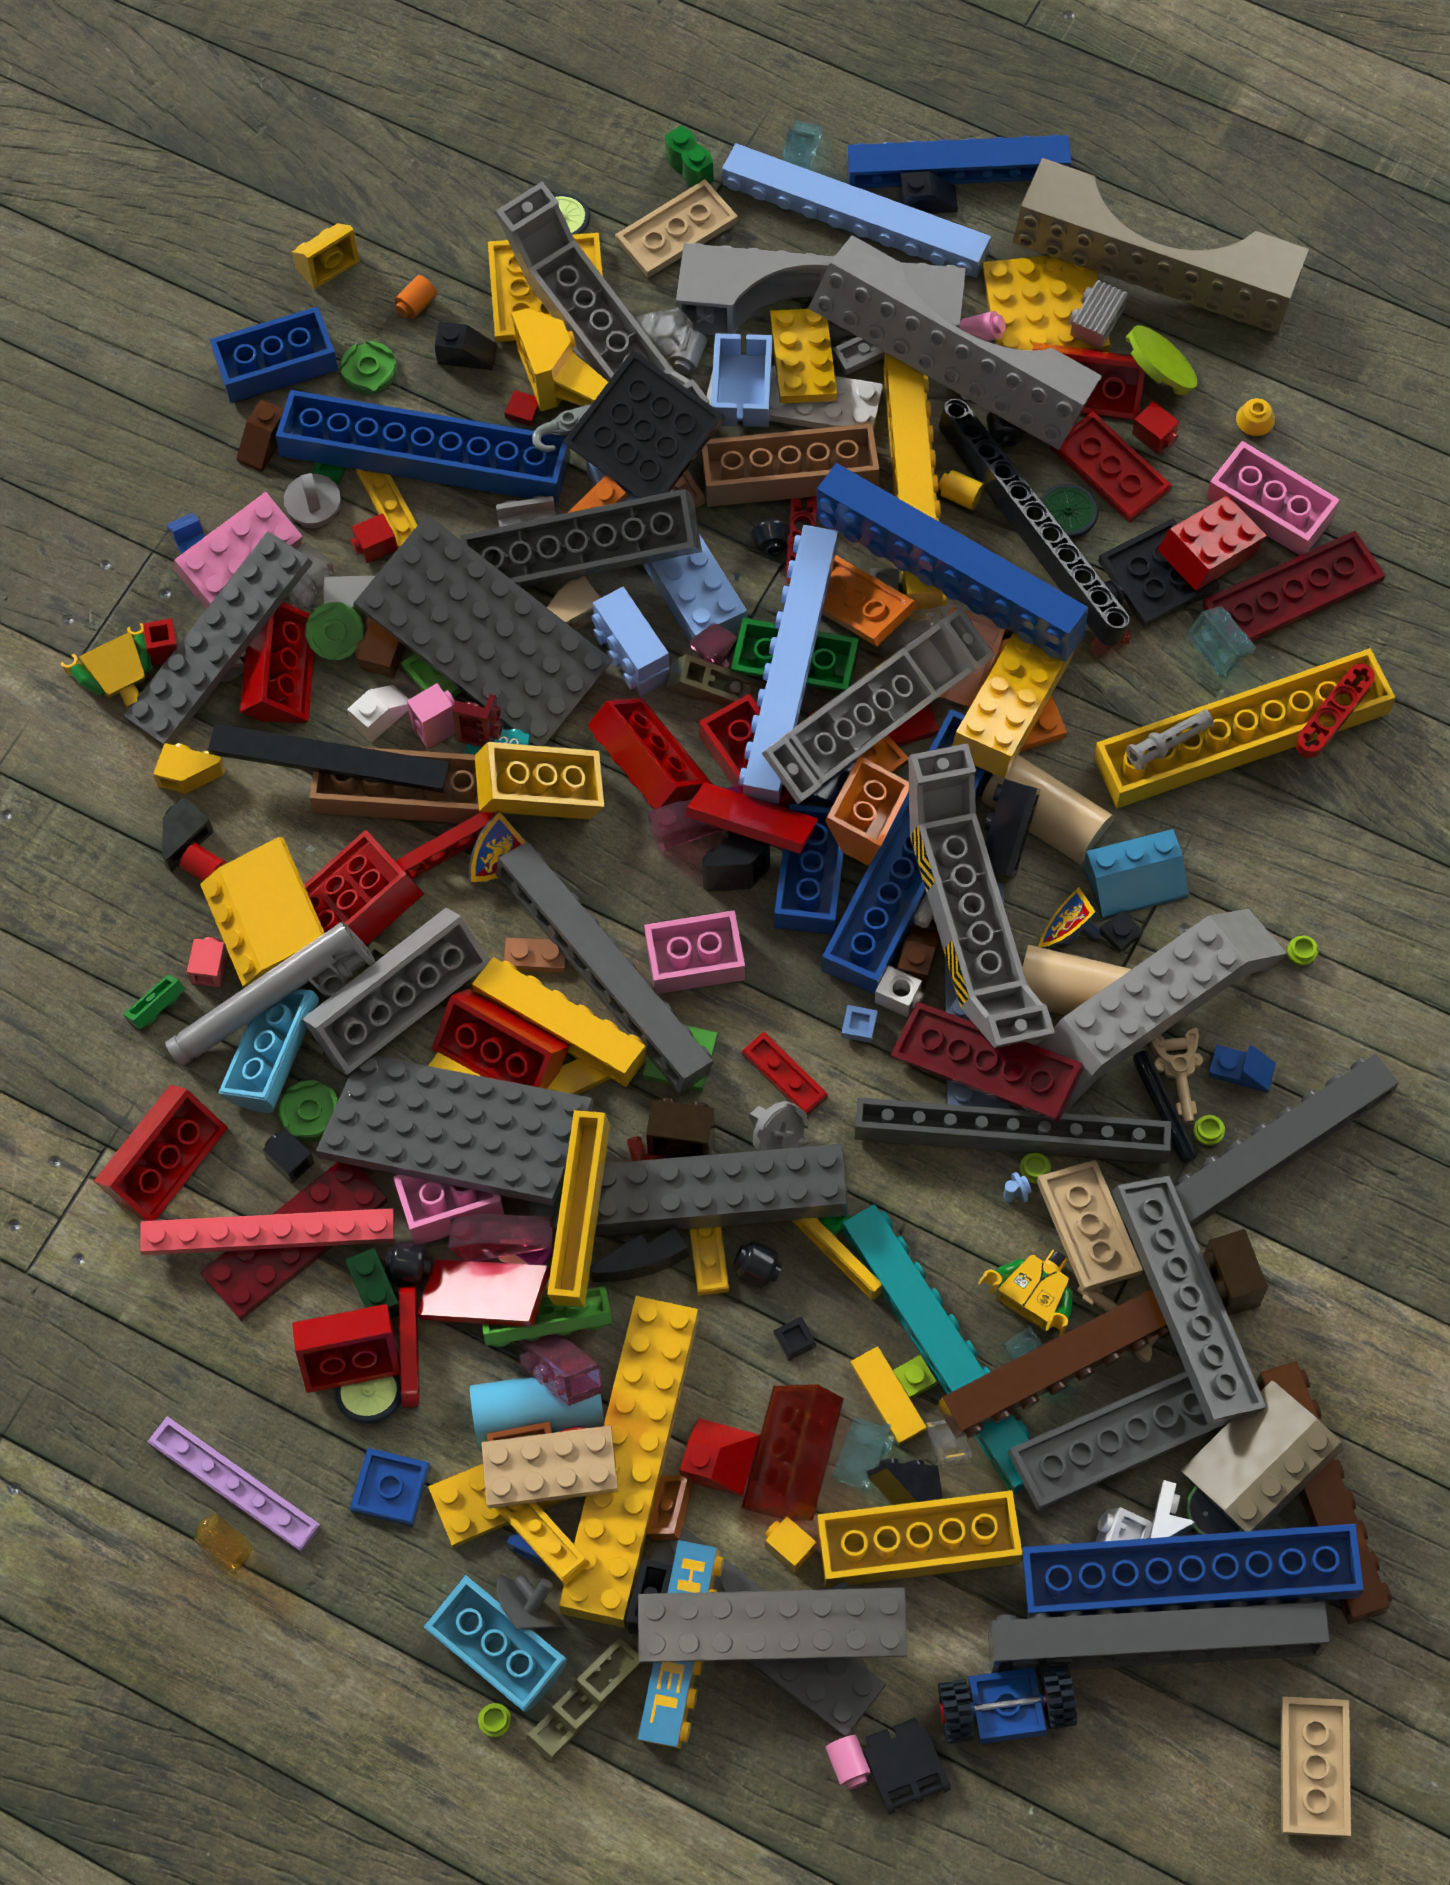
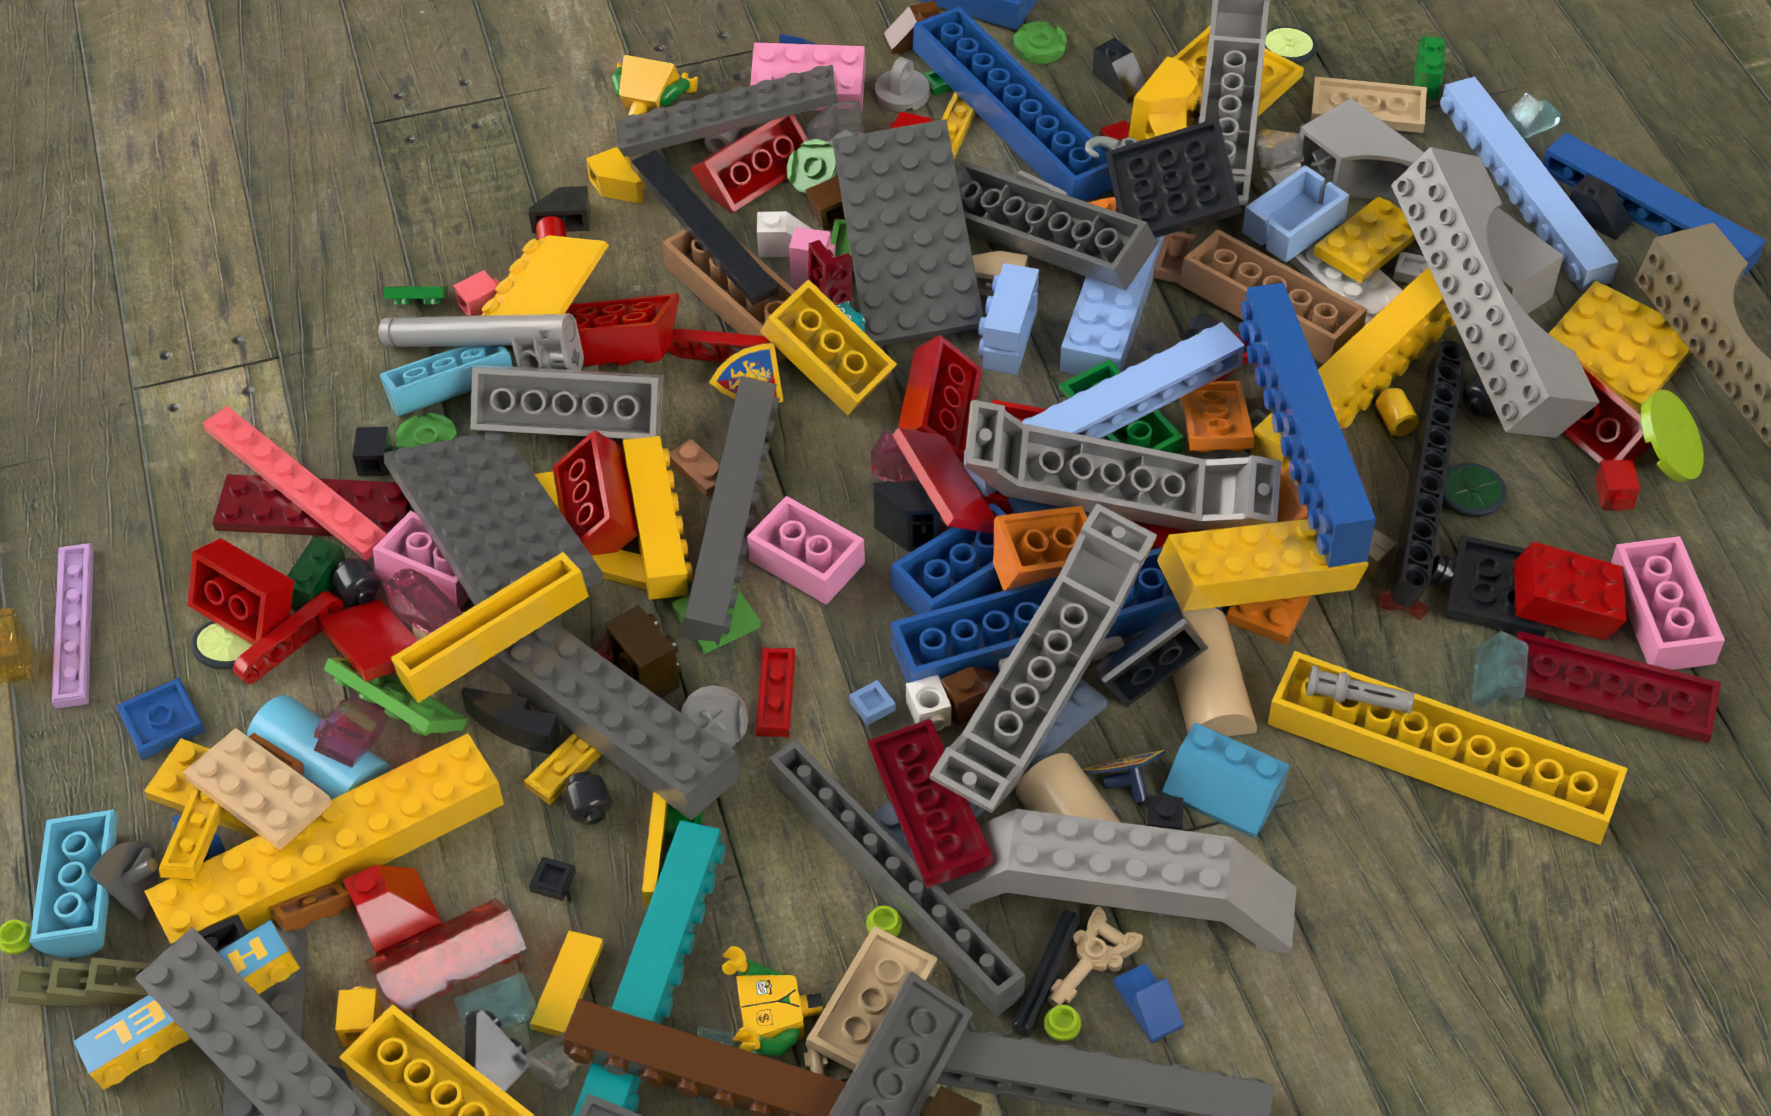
camera: 45 degrees right, 15 degrees down
red slope [93,1085,228,1221] -> none
red brick [143,618,179,665] -> none
orange brick [394,275,438,319] -> none
olive slope [666,654,765,705] -> none
clear pink slope [689,623,737,668] -> none
lime plate [893,1355,937,1400] -> none
bright pink brick [960,311,1006,342] -> none
light blue plate [1003,1172,1031,1203] -> none
red tile [1051,411,1172,523] -> none
light grey brick [1069,280,1128,349] -> none
yellow cone [1236,398,1275,436] -> none
lime plate [1287,936,1318,966] -> none
red beam [1296,664,1375,758] -> none

